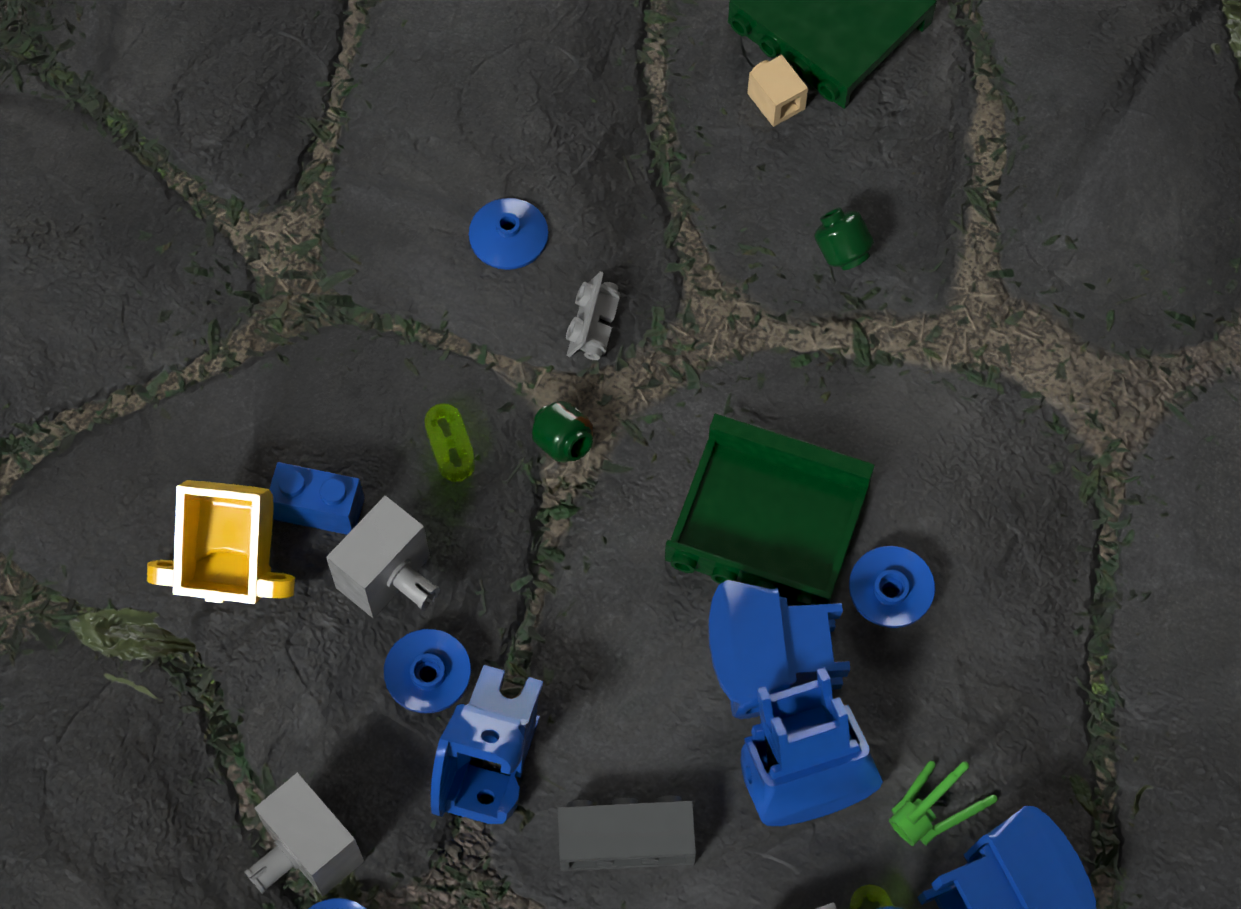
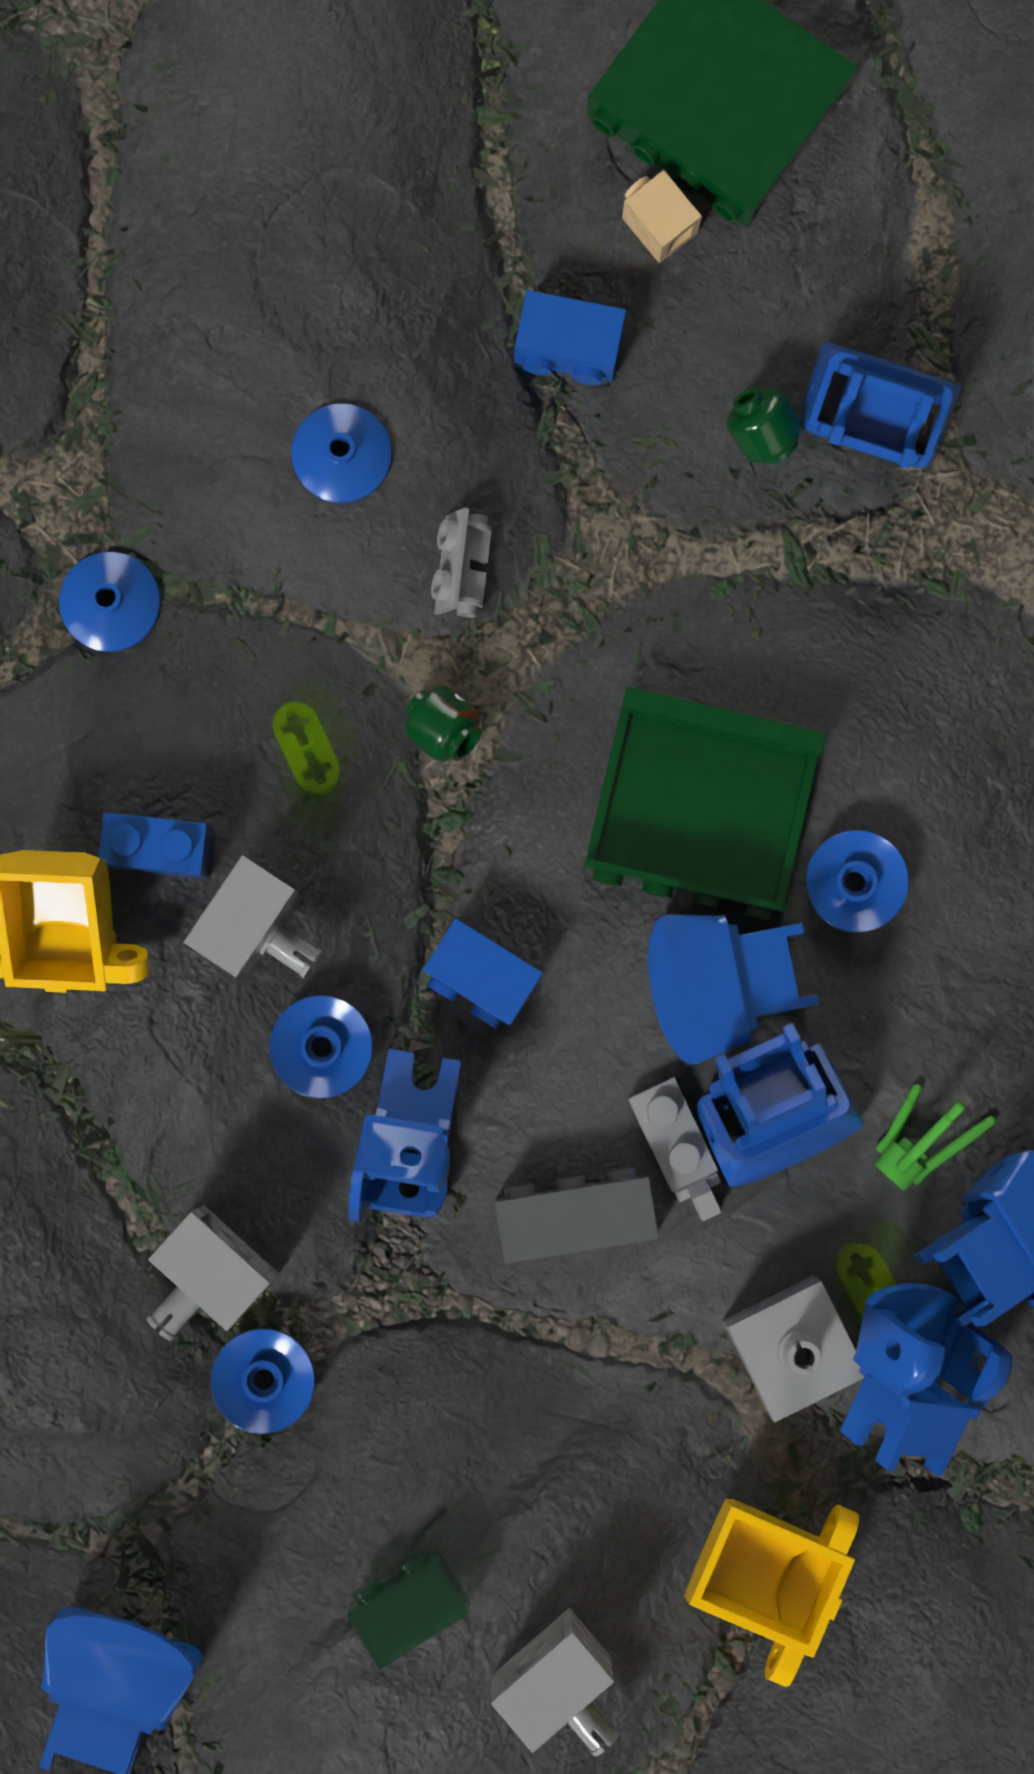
camera: 10 degrees left, 20 degrees up
none -> blue dish [59,552,161,652]
none -> blue brick [422,918,543,1029]
none -> blue brick [514,290,626,385]
none -> light grey hinge [627,1077,722,1221]
none -> blue piece [801,341,962,469]

